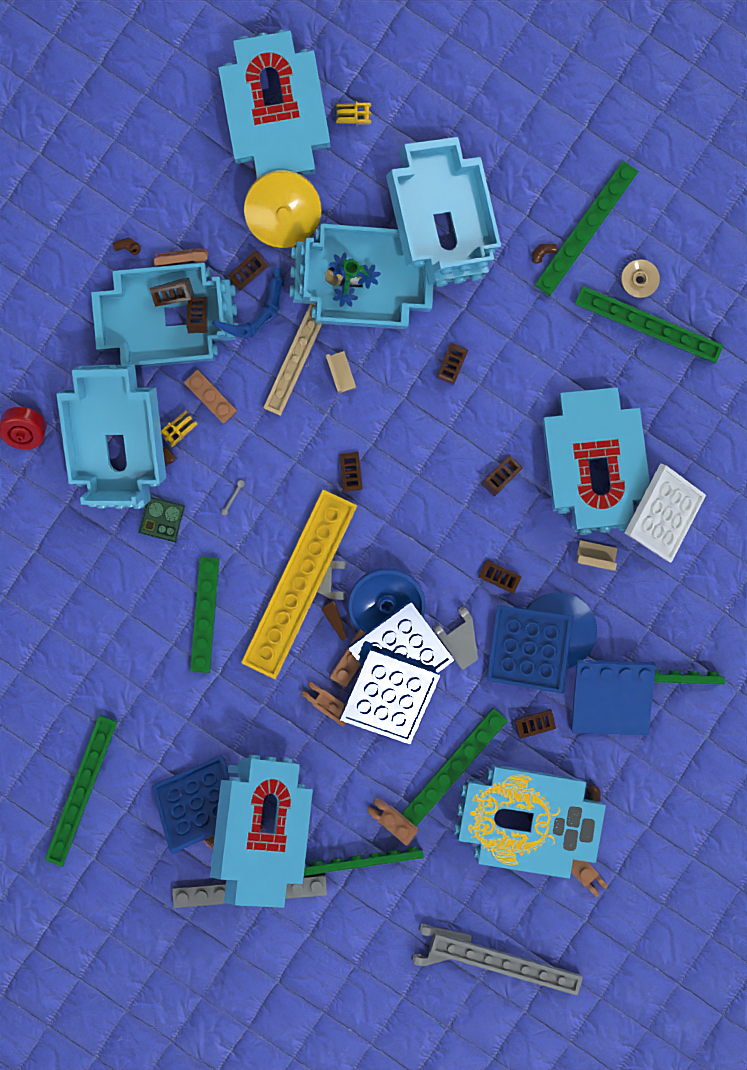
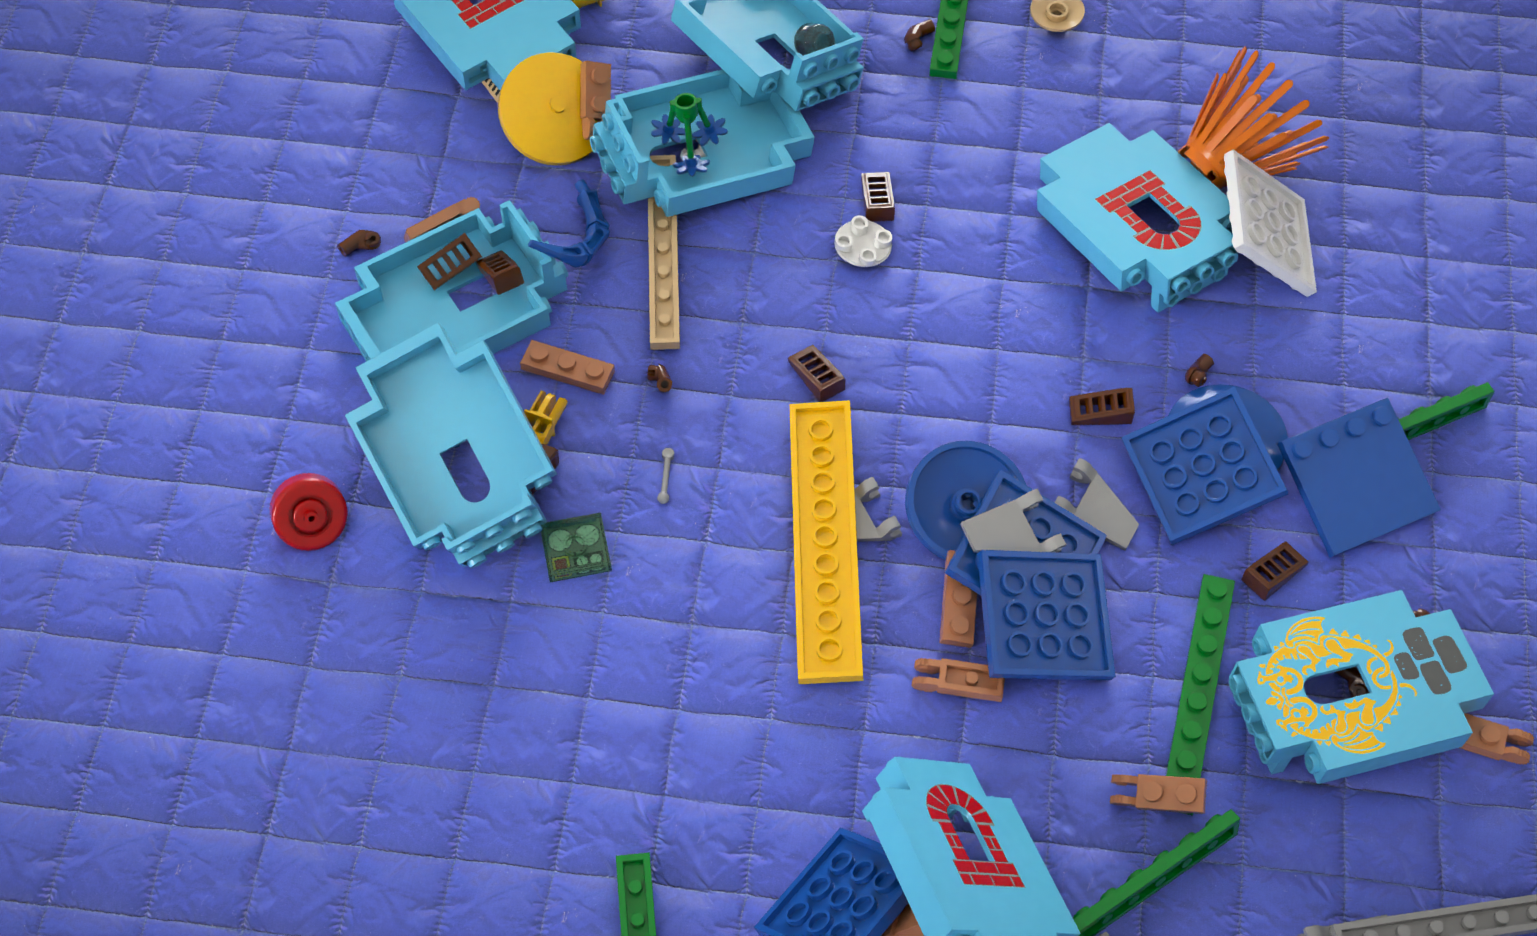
camera: 25 degrees left, 30 degrees down
green plate [190,557,220,673] -> none
reddish brown slope [228,251,270,291] -> none
reddish brown slope [322,600,346,640] -> none
tan panel [326,351,356,394] -> none
reddish brown slope [481,455,523,497] -> none
green plate [574,286,724,364] -> none
tan panel [575,540,618,571] -> none
none -> nougat hinge [580,61,611,140]
none -> reddish brown arm [647,364,672,392]
none -> clear smoke head [794,23,835,56]
none -> white dish [834,215,892,267]
none -> light grey flag [960,489,1066,553]
none -> orange plant [1178,46,1329,189]
none -> reddish brown arm [1185,354,1214,387]

